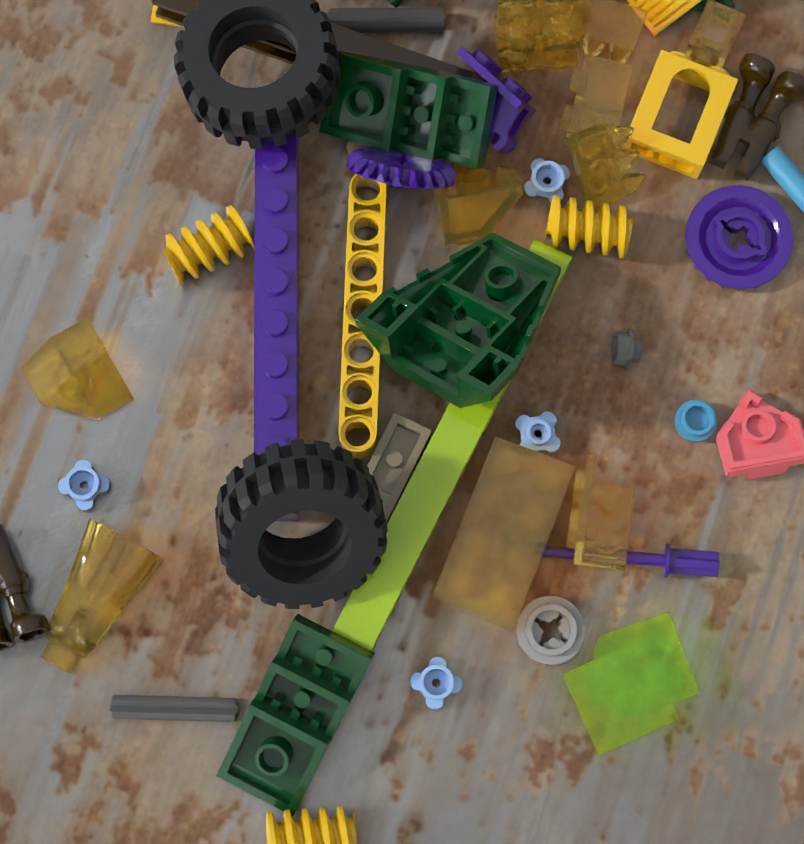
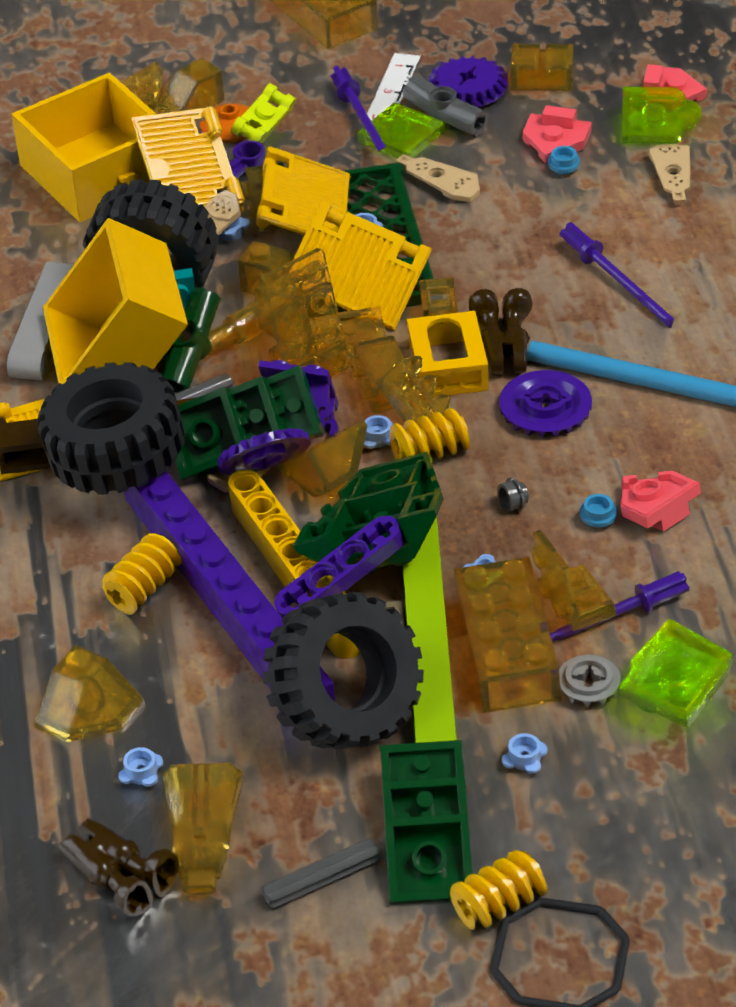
camera: 25 degrees left, 35 degrees down
none -> dark purple beam [274,516,405,618]

